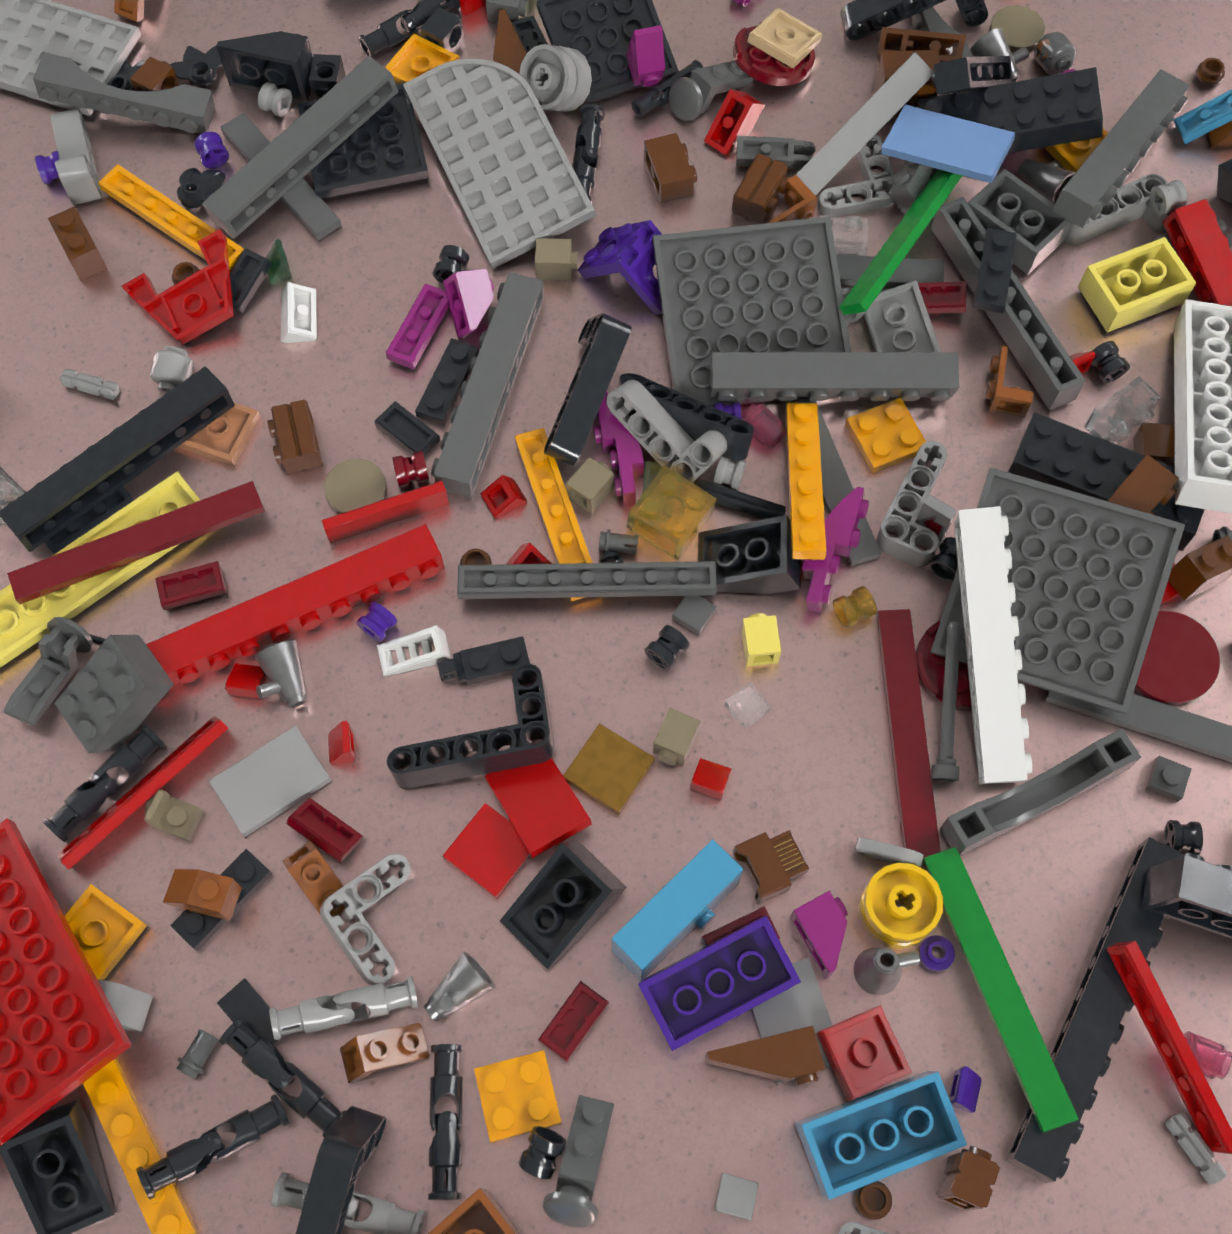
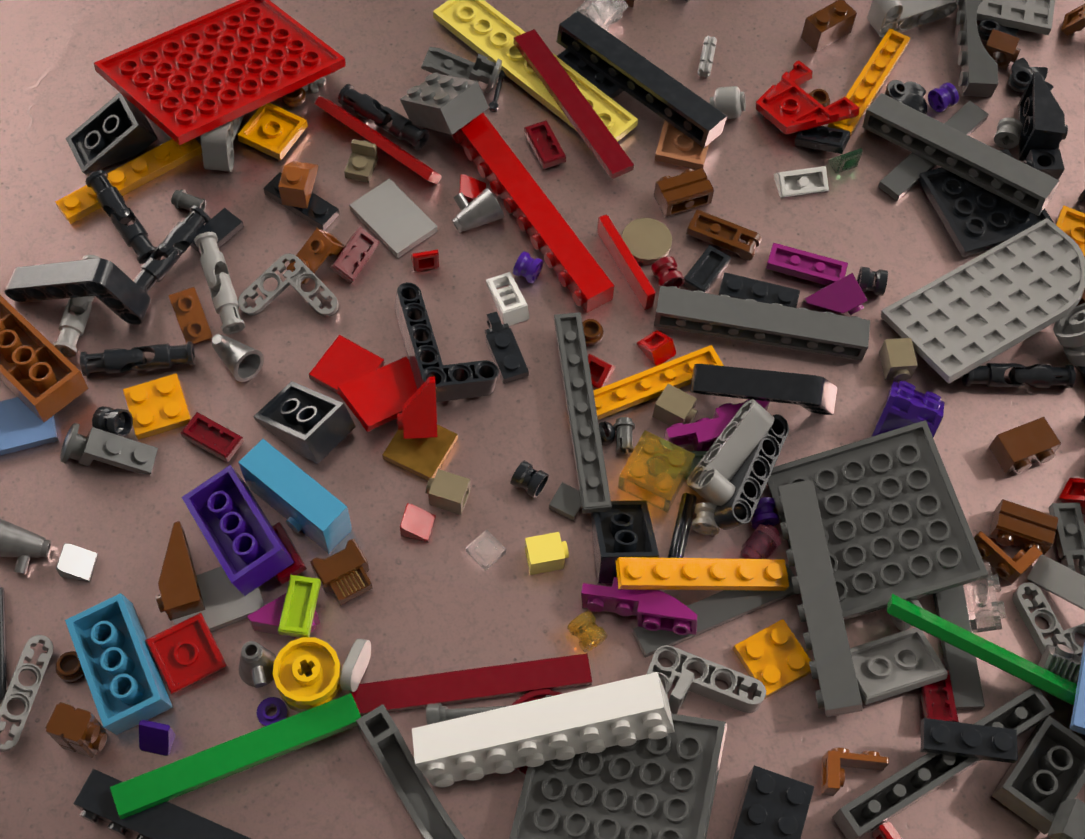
camera: 80 degrees right, 5 degrees down
none -> lime tile [278,575,321,637]
none -> red slope [397,376,438,439]
none -> reddish brown plate [686,209,762,261]

